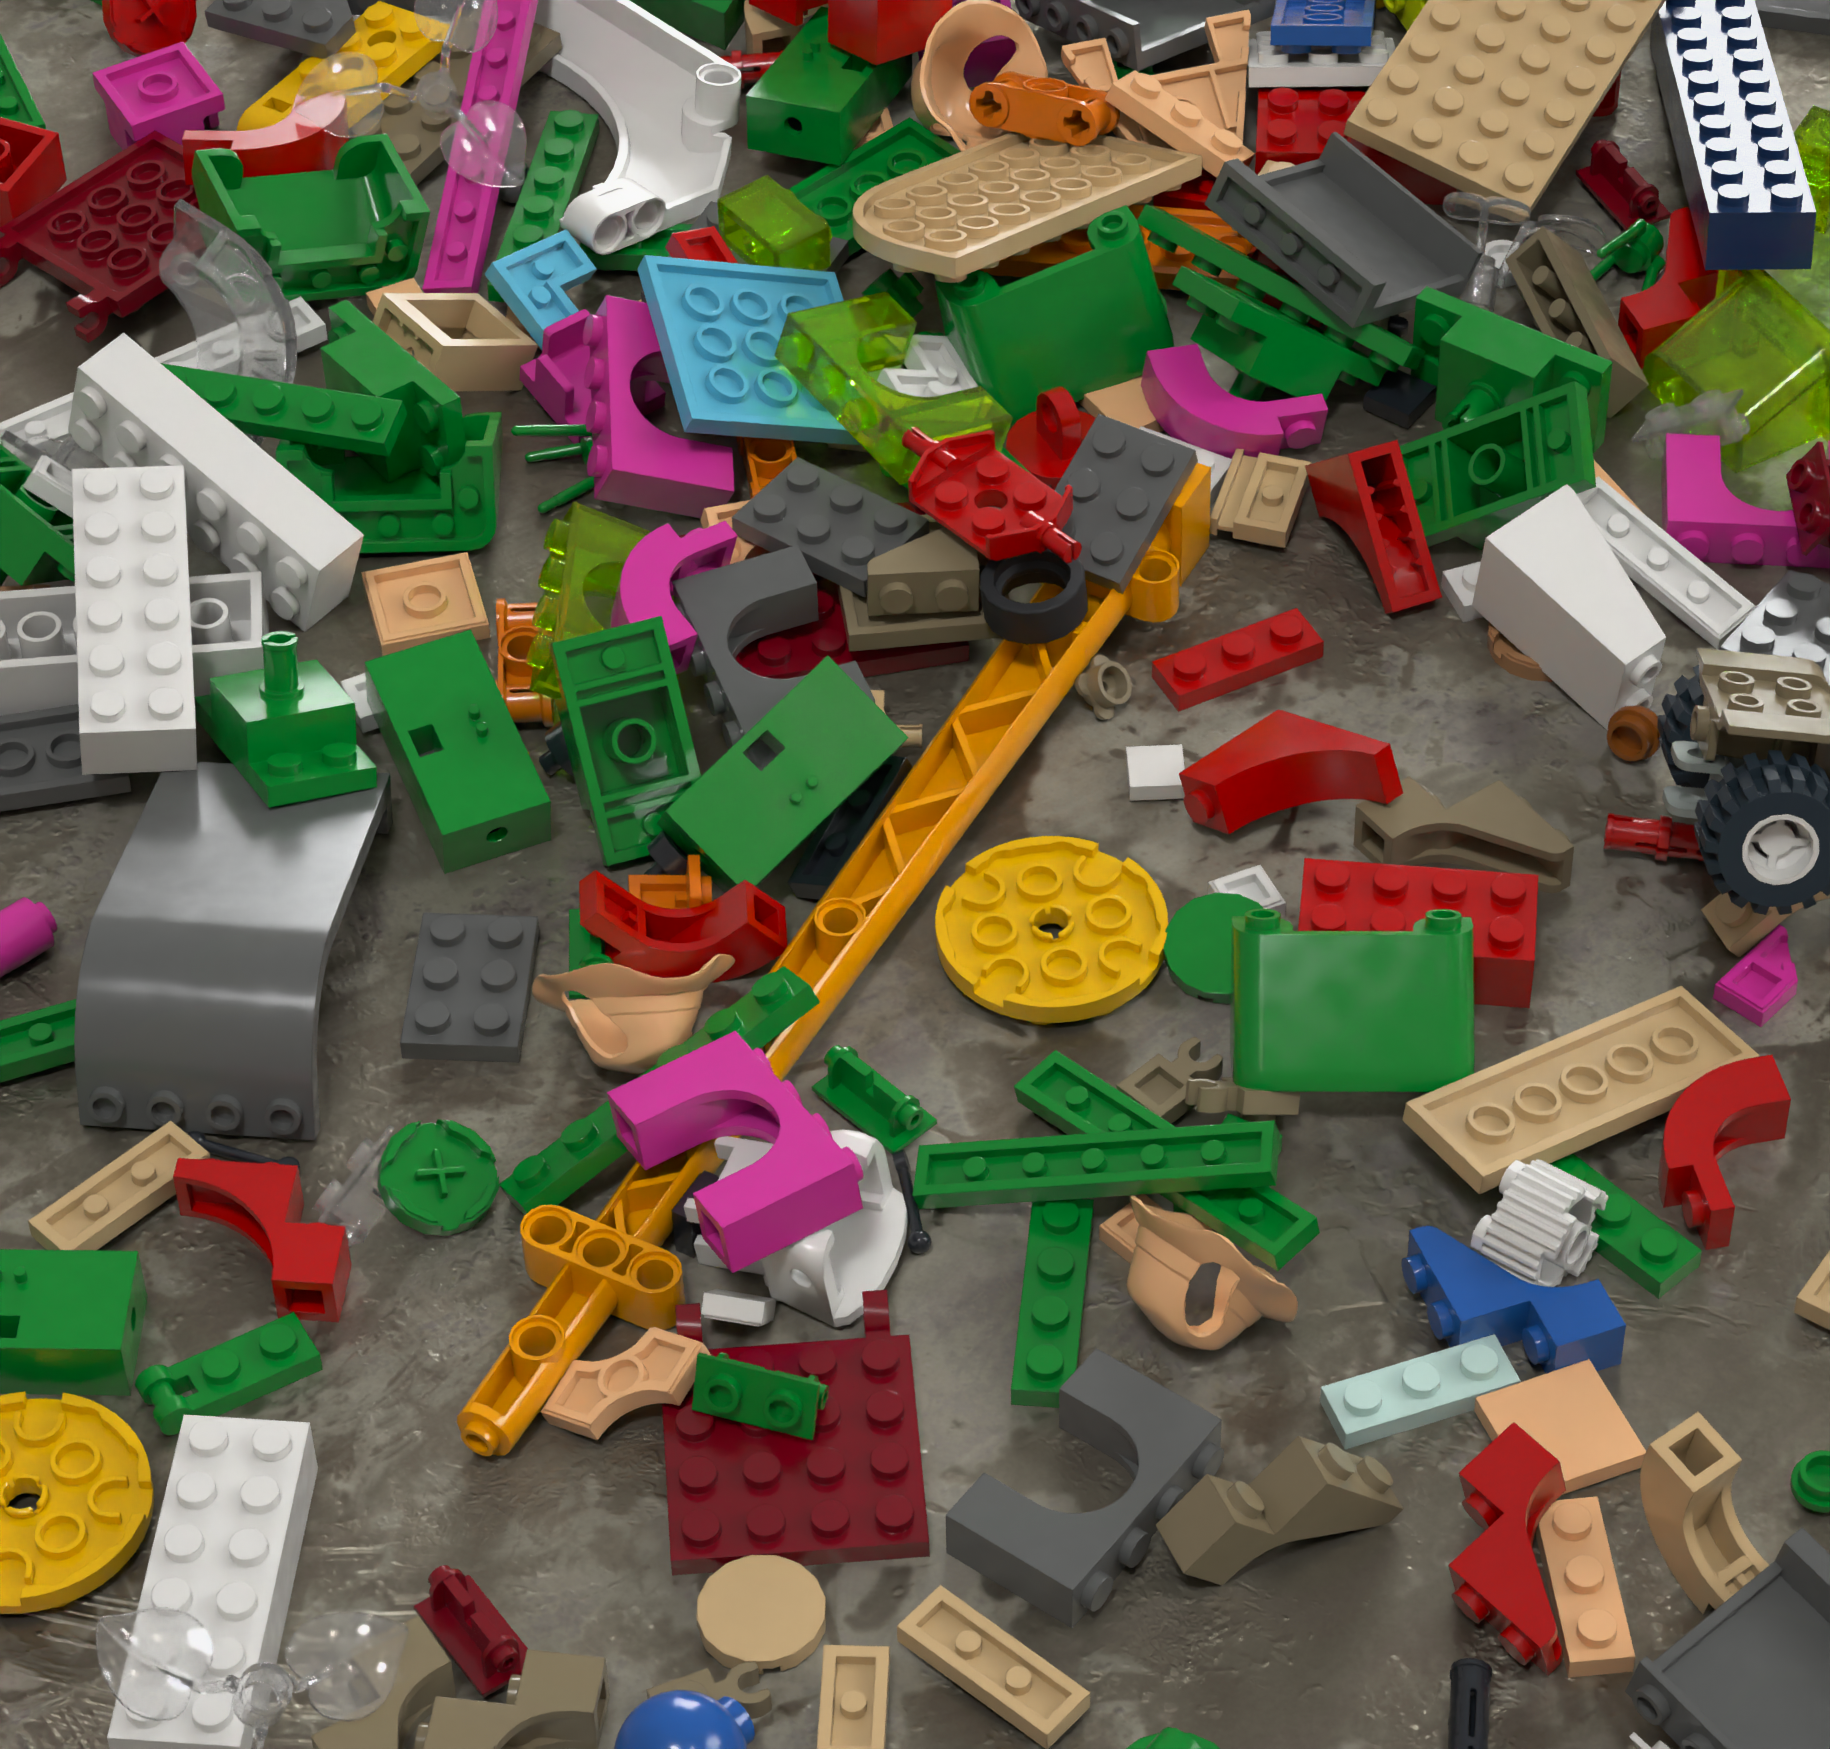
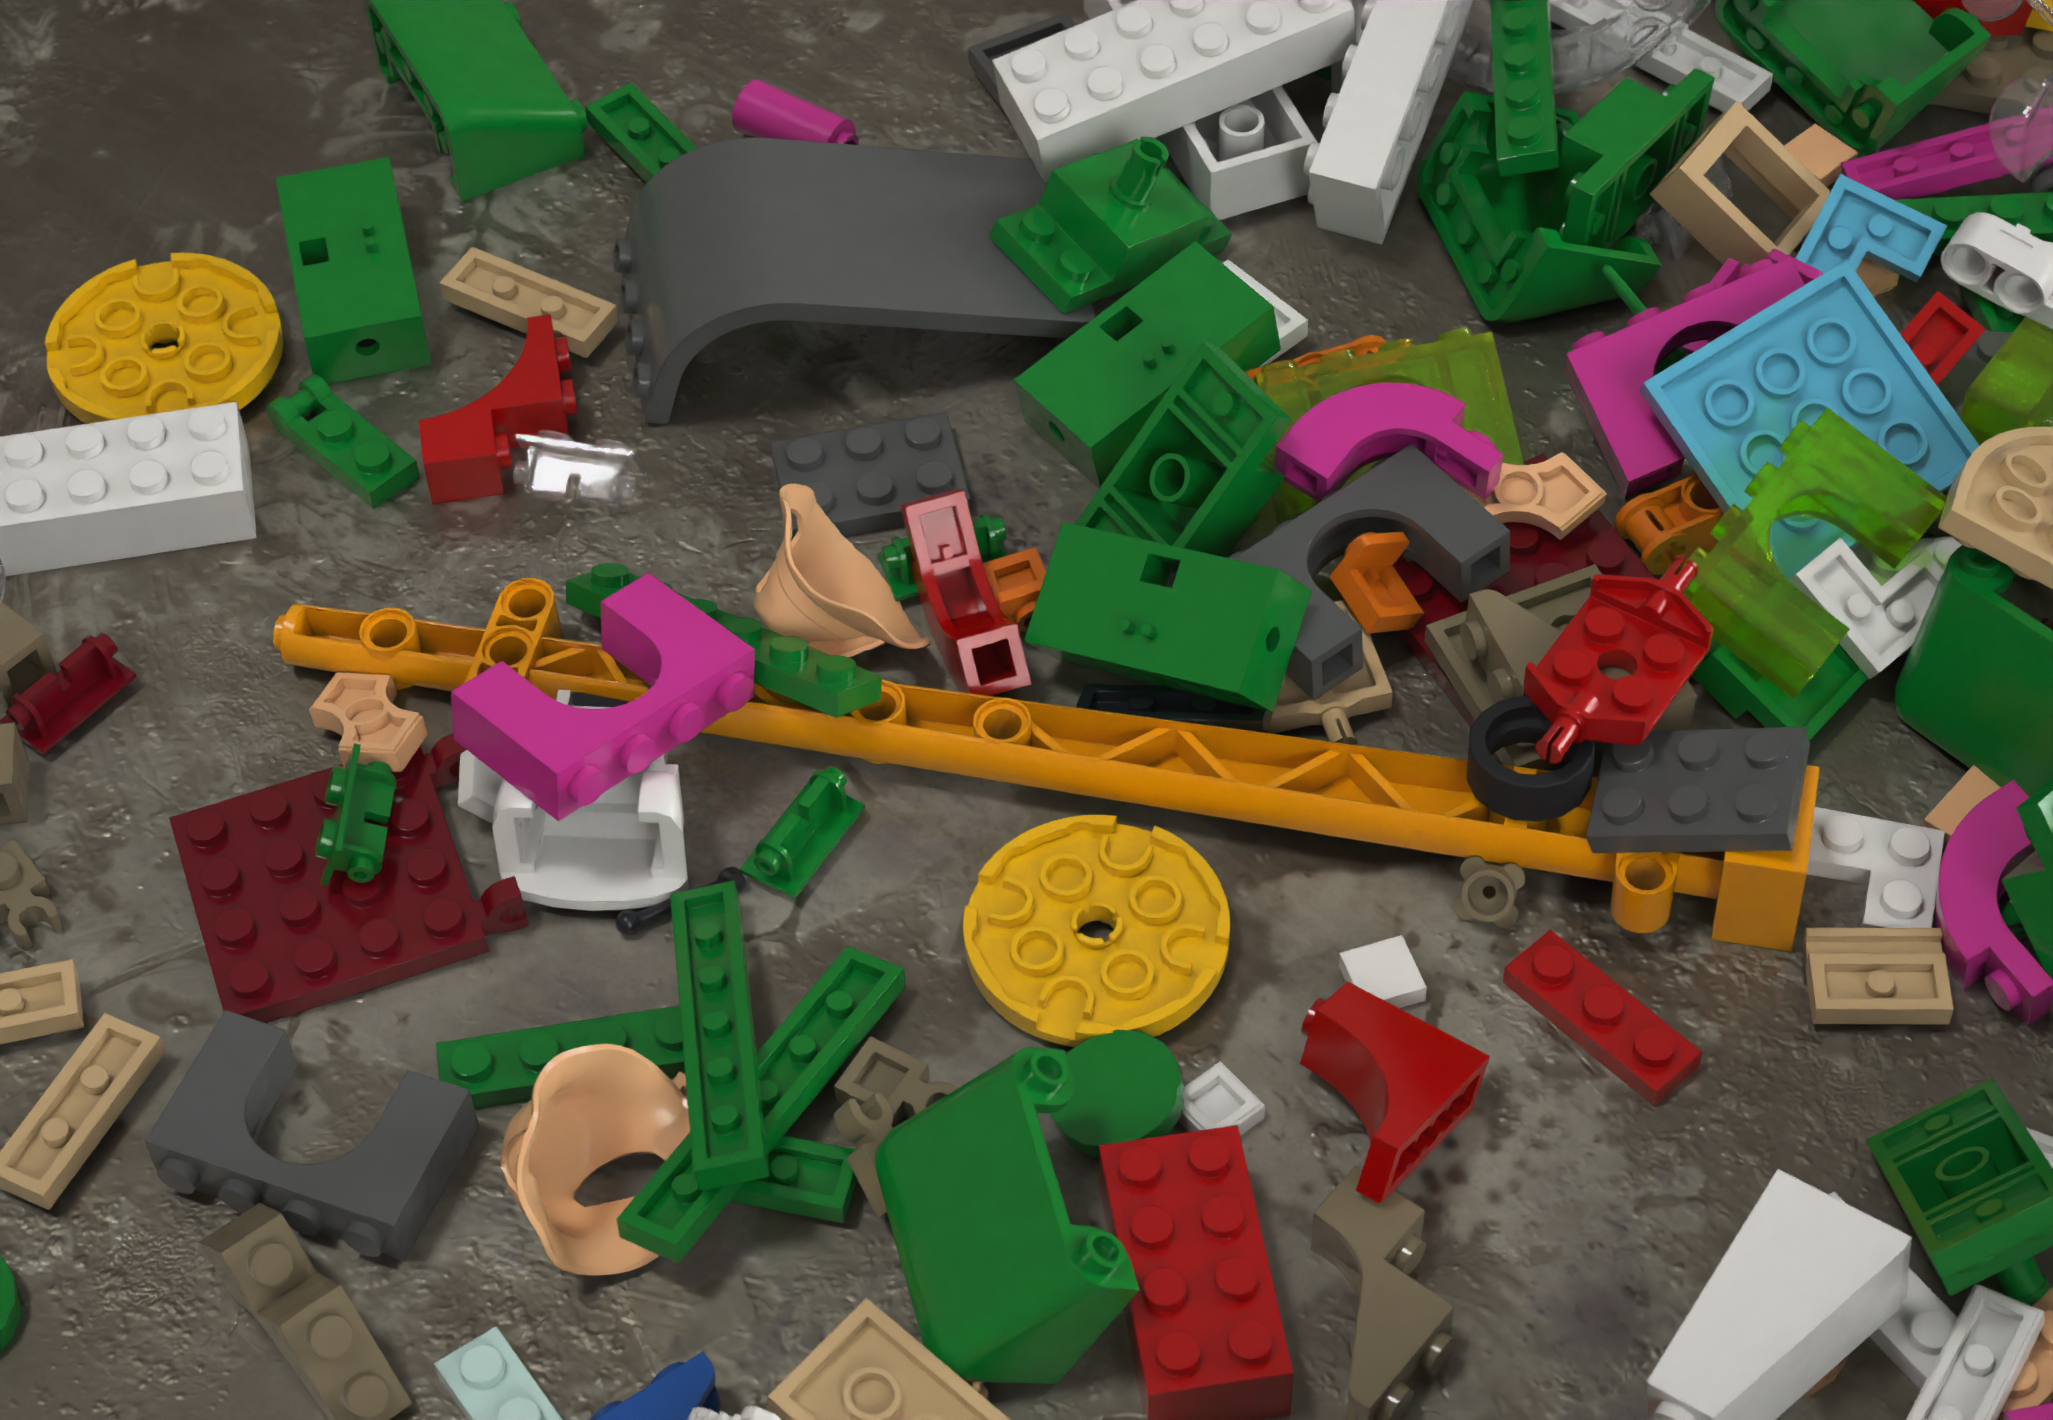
camera: 75 degrees right, 5 degrees up
black hinge [187,1131,301,1175] -> none
light nougat tile [361,552,491,656] -> none
green tile [377,1119,499,1236] -> none
tan tile [696,1555,826,1674] -> none
dark grey plate [732,457,929,598] -> none
red tile [1006,386,1096,490] -> none
red arch [1305,440,1442,614] -> none
none -> orange bracket [1329,532,1424,634]

